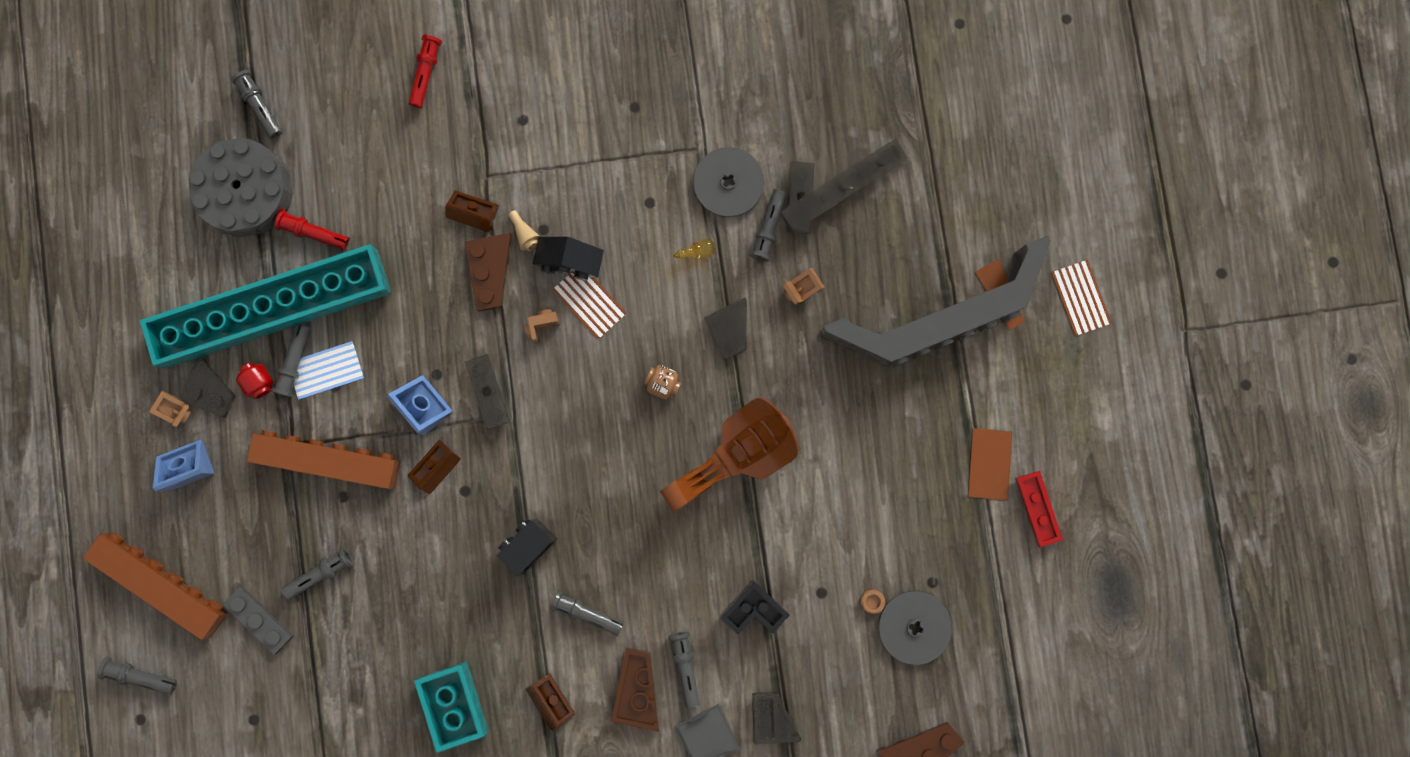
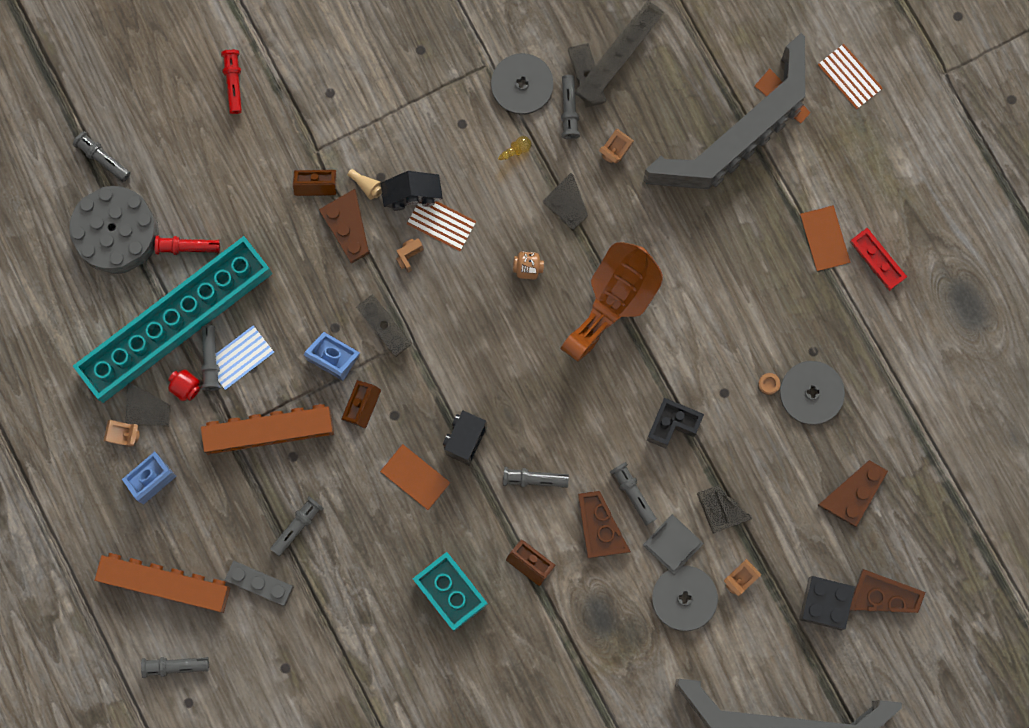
camera: 15 degrees left, 5 degrees down
none -> dark orange sticker [380,444,450,510]

